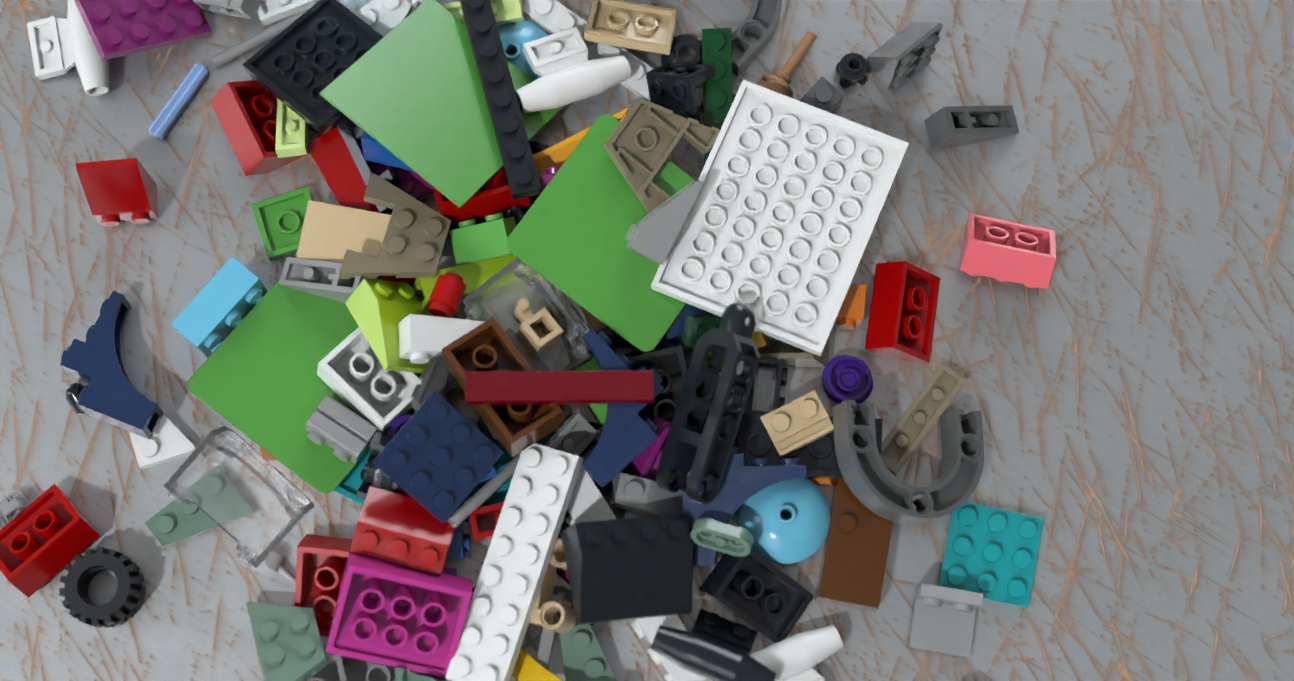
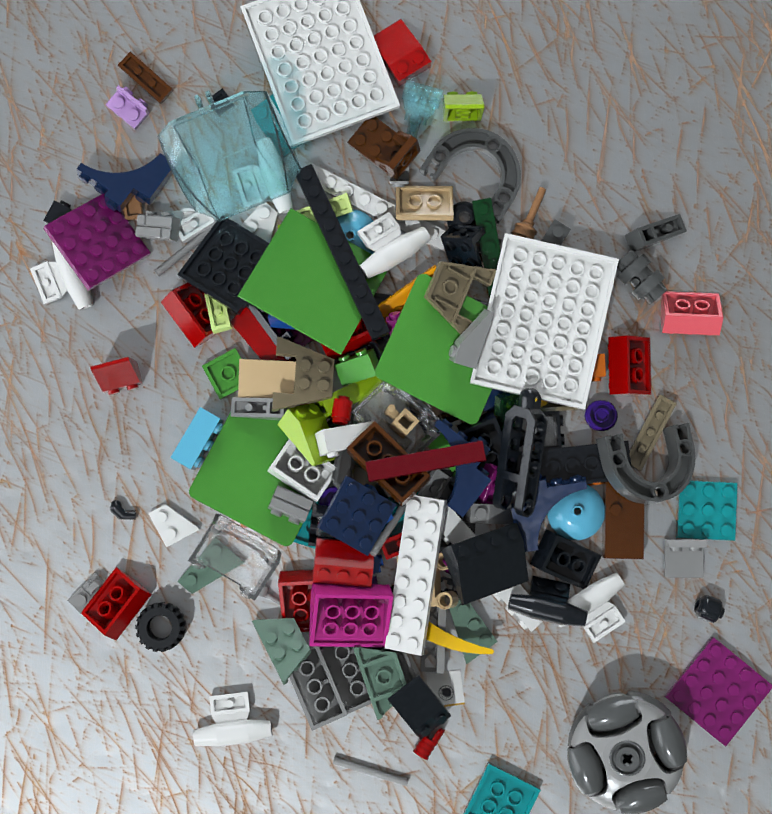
camera: 10 degrees left, 10 degrees up
dark blue arch [60,291,164,439] -> none
light blue axle [149,63,209,139] -> none
sand green plate [690,518,754,557] -> none
tan plate [760,390,834,458] -> none
black brick [836,53,868,89] -> none
dark grey slope [866,22,943,92] -> none
none -> dark grey piece [617,250,667,305]

